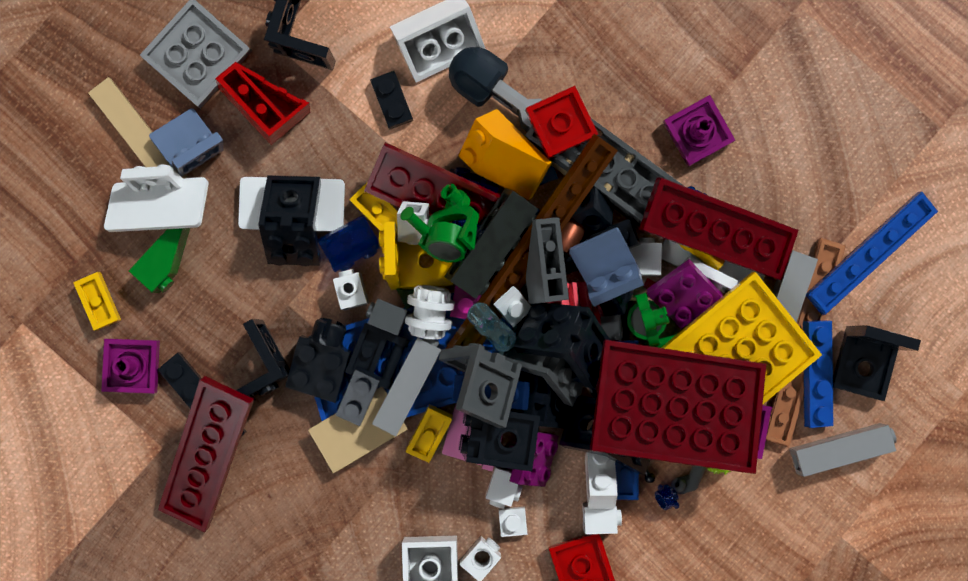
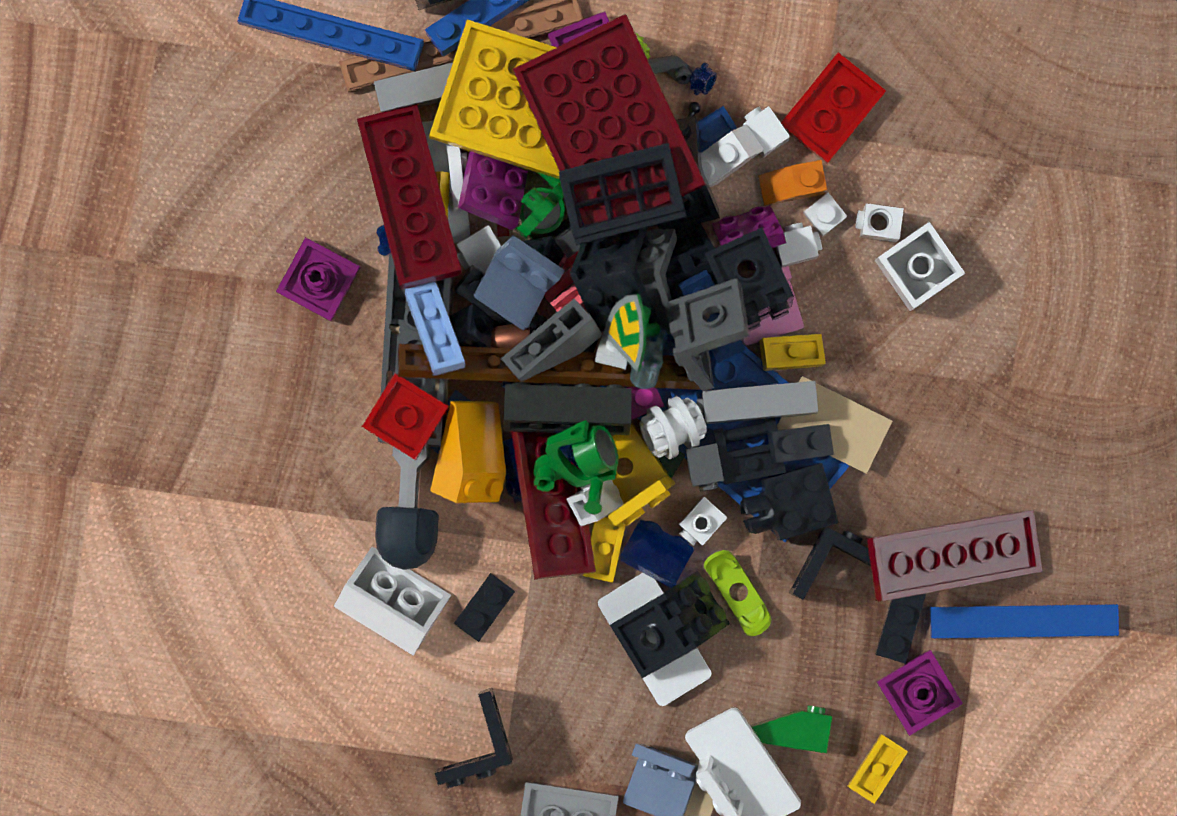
camera: 120 degrees left, 0 degrees up
red wedge [215,62,311,145] -> none
none -> light blue plate [405,281,465,376]
none -> black piece [558,143,687,245]
none -> shield [604,294,660,372]
none -> lime piece [704,550,772,637]
none -> orange slope [758,160,827,206]
none -> blue tile [930,604,1119,638]

